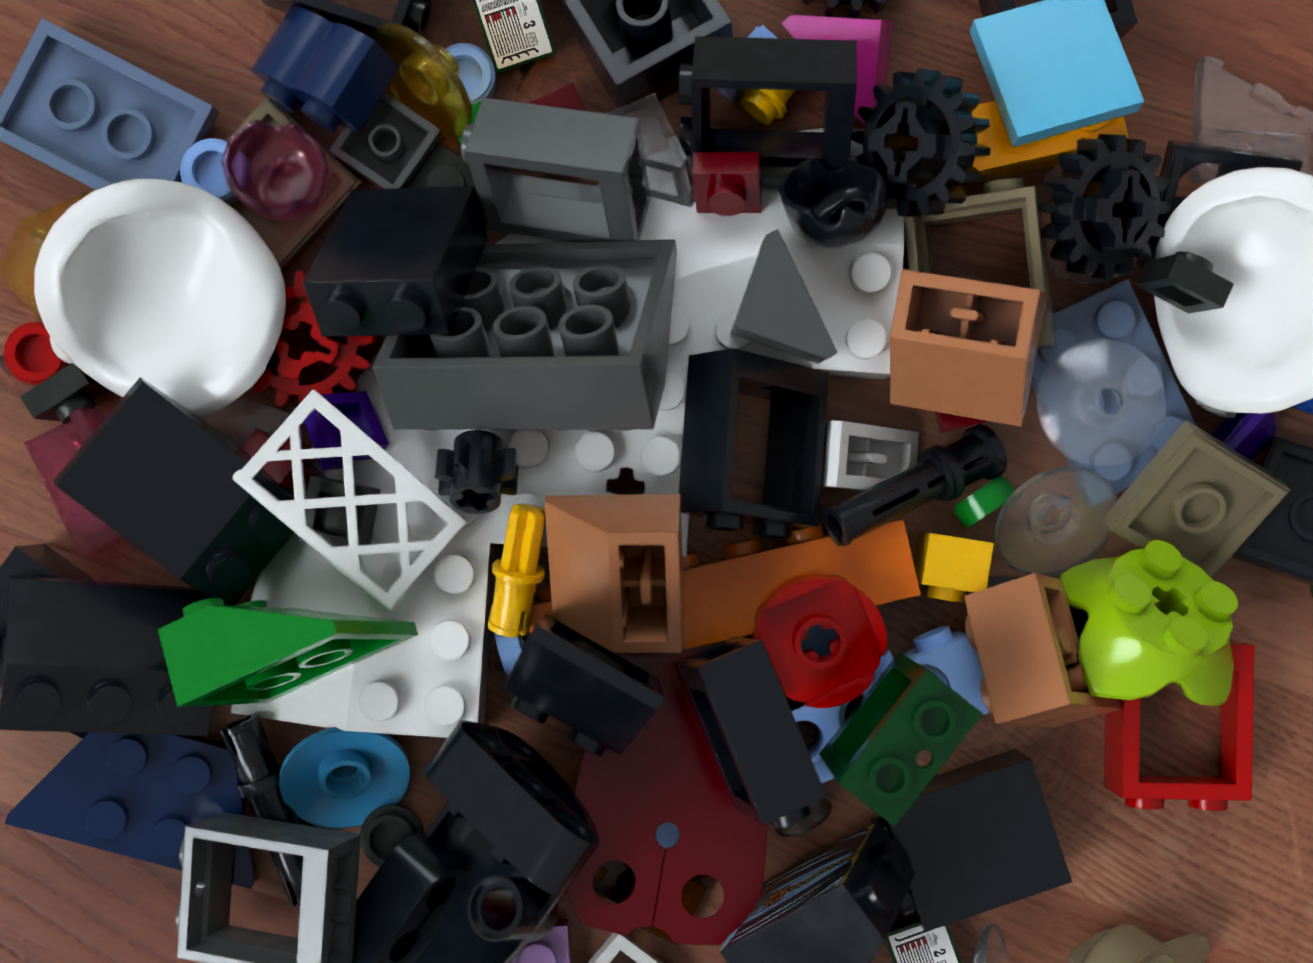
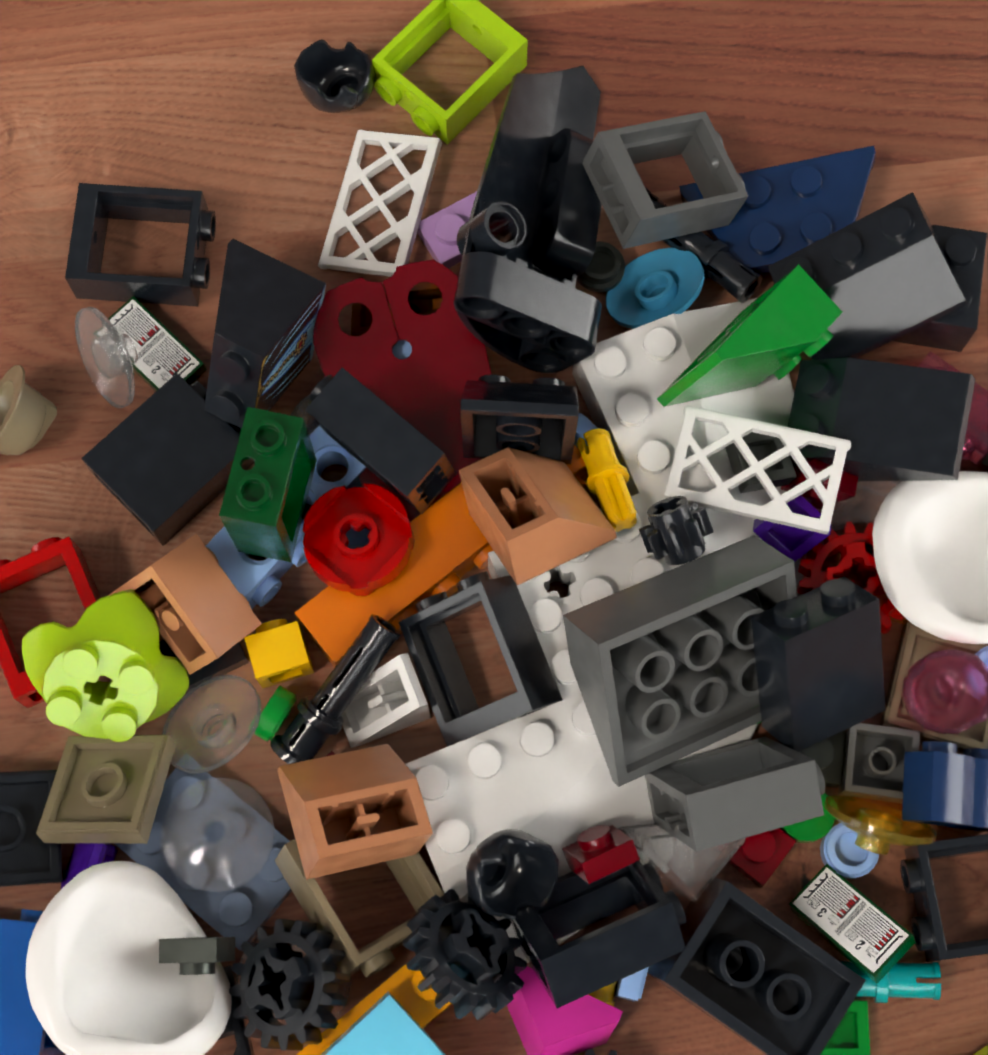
camera: 150 degrees right, 15 degrees down
dark grey slope [730,229,838,364] -> none

